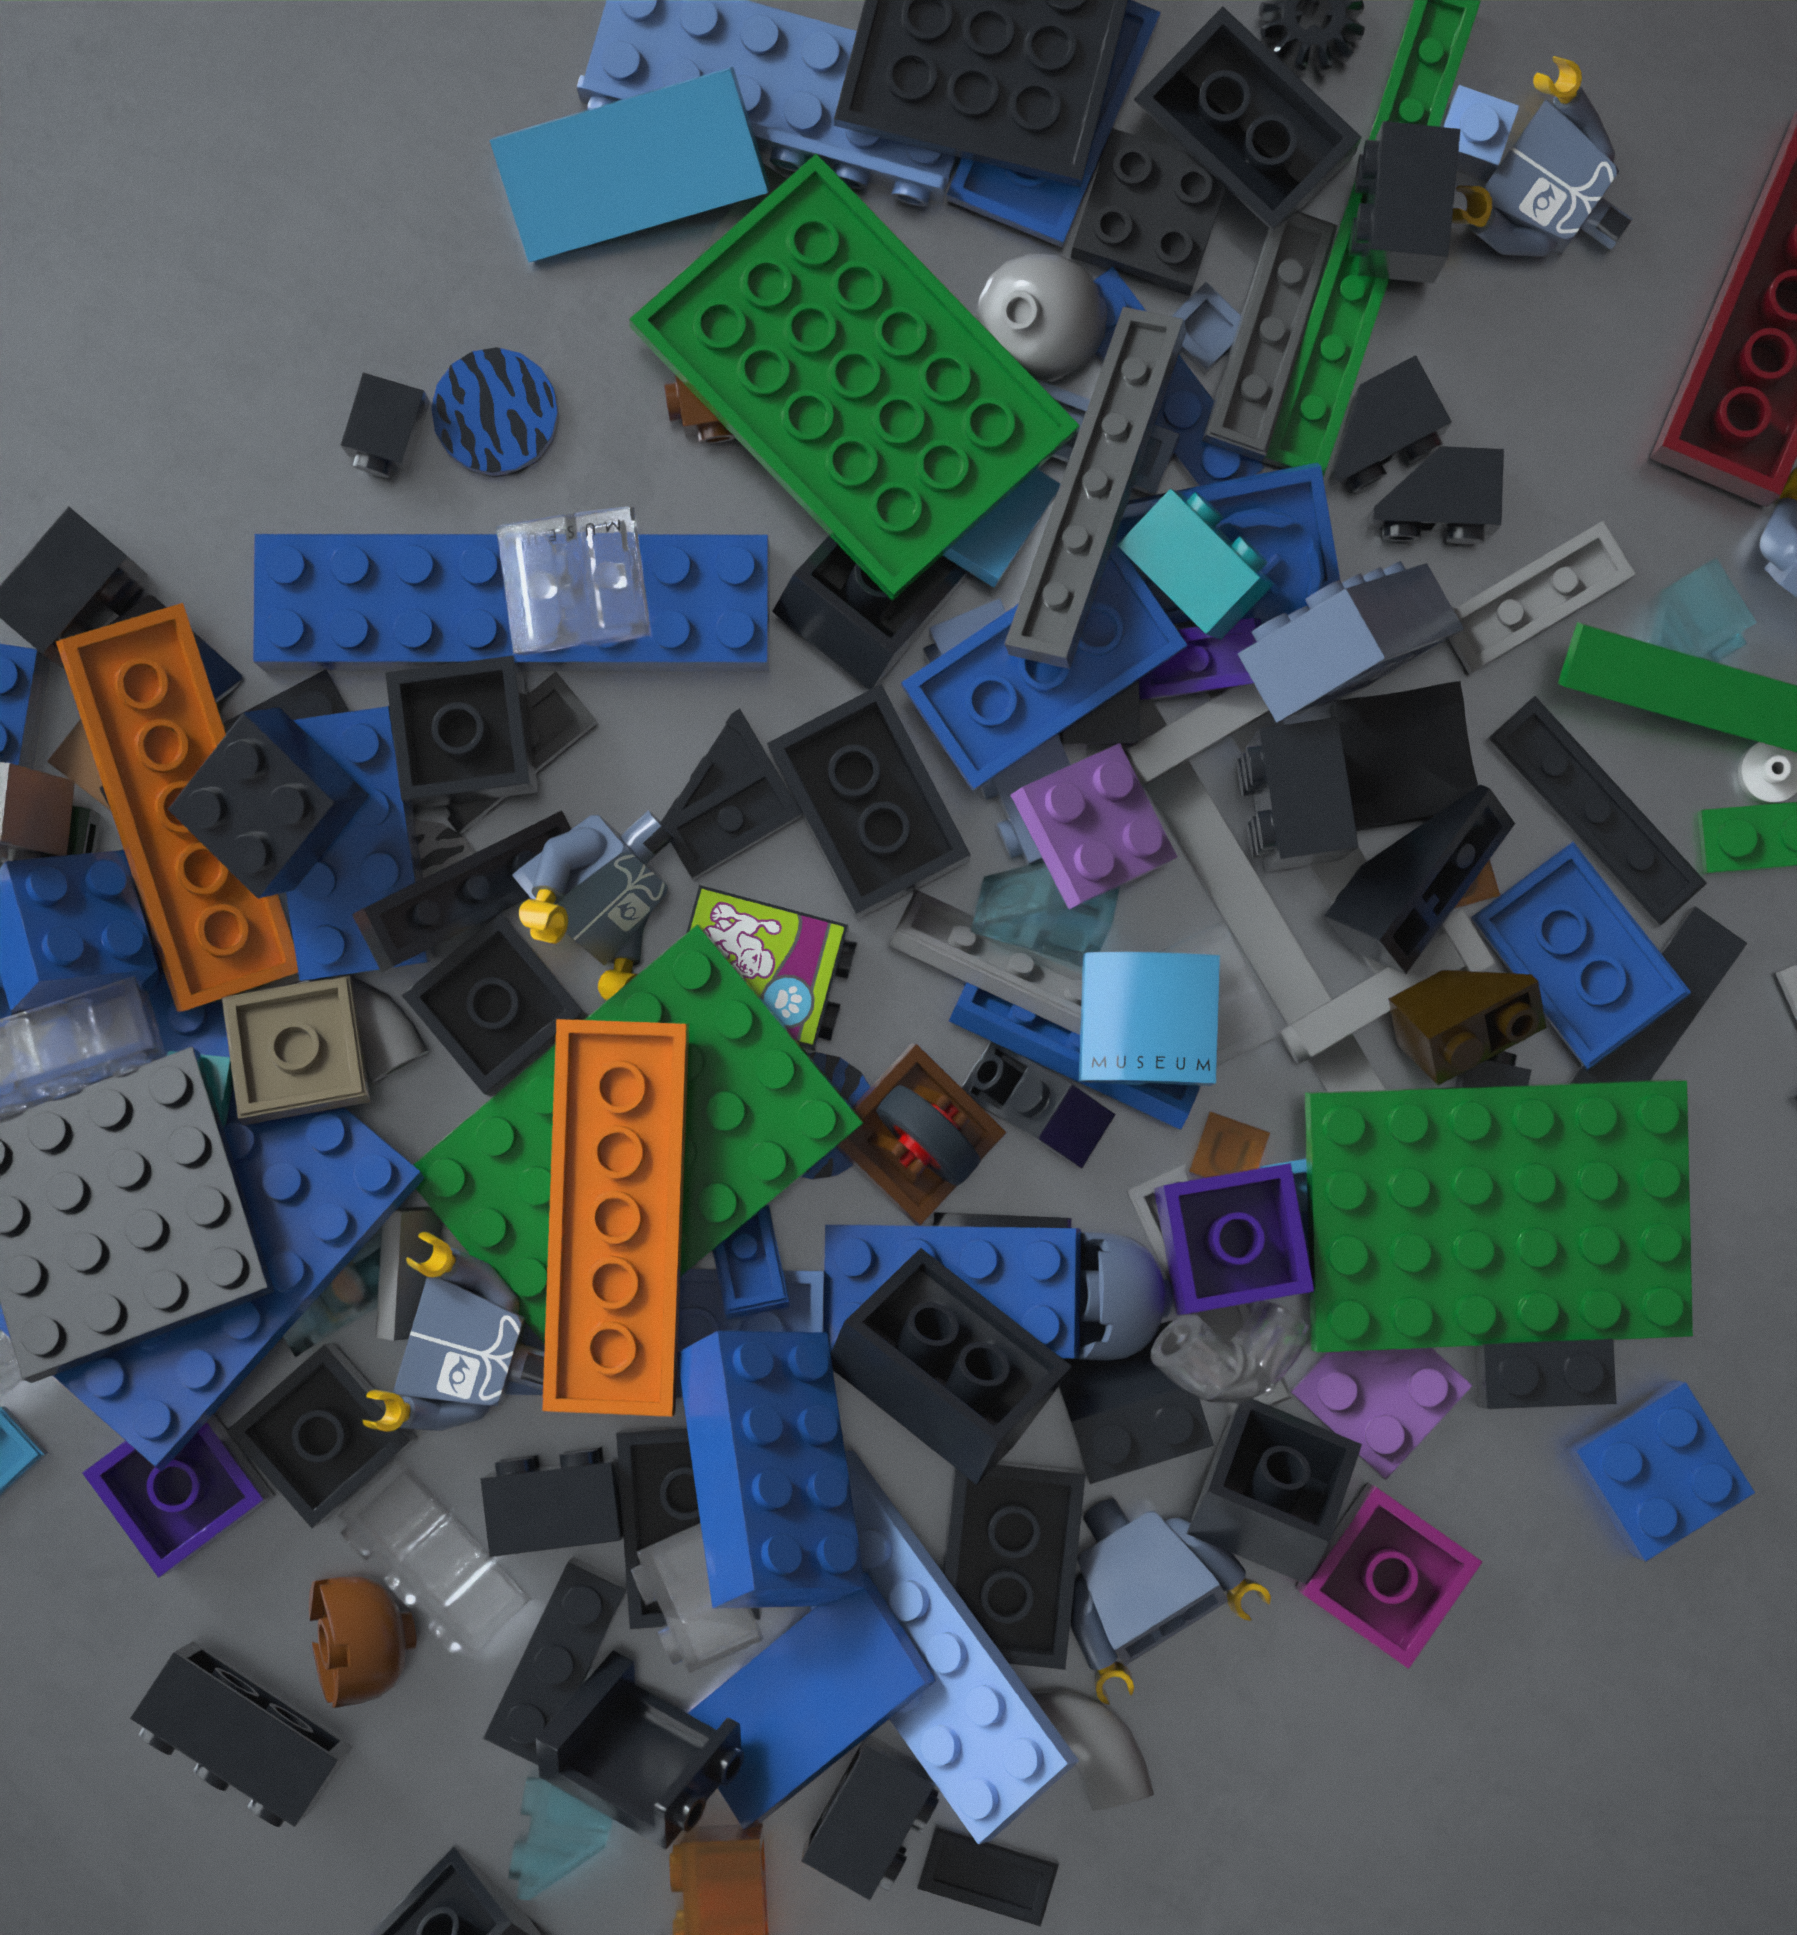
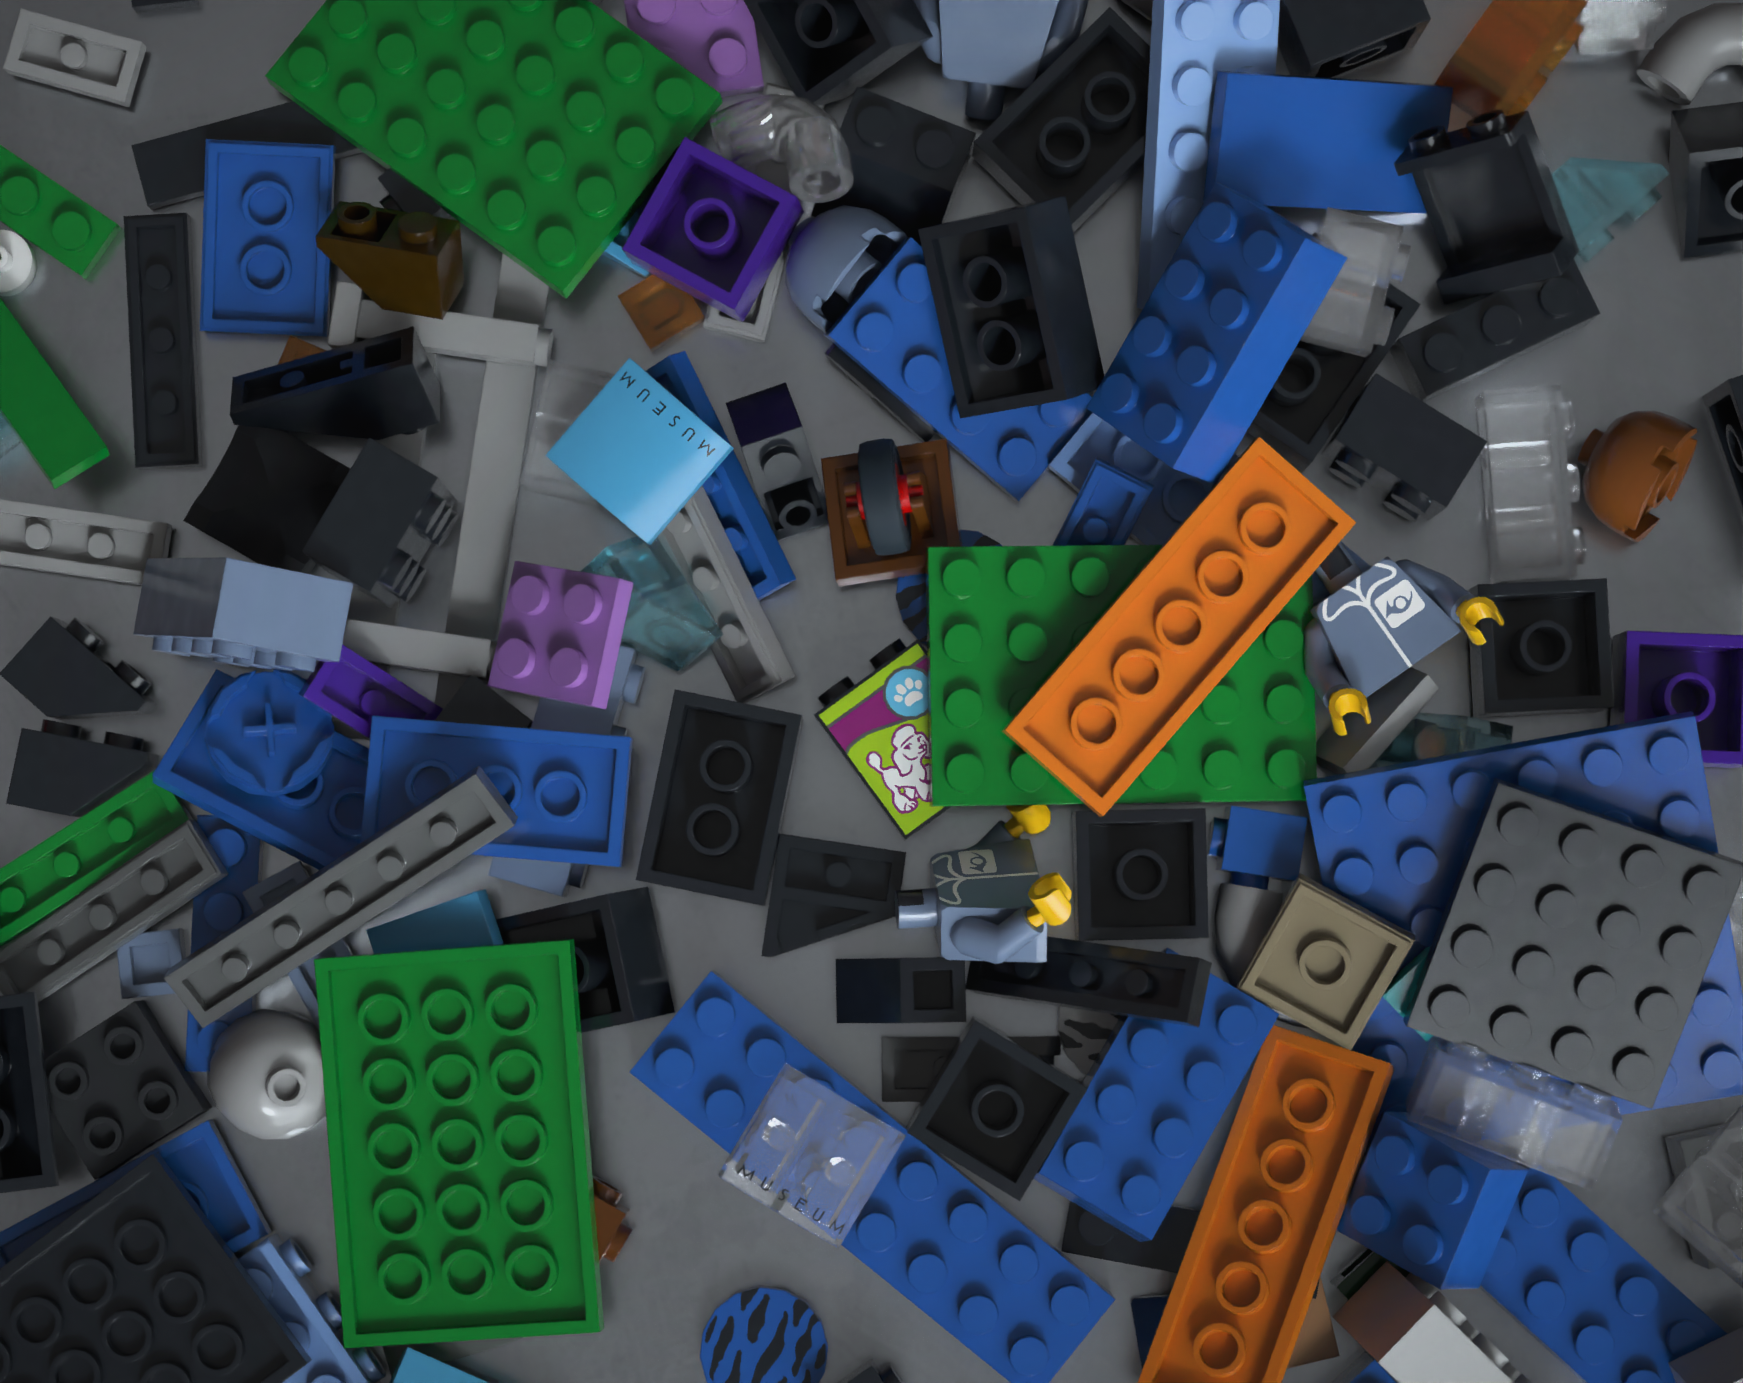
camera: 140 degrees left, 0 degrees up
black brick [168,707,370,899] -> none
teal brick [1117,488,1274,640] -> none
none -> black slope [836,957,966,1023]
none -> blue brick [1208,805,1308,890]

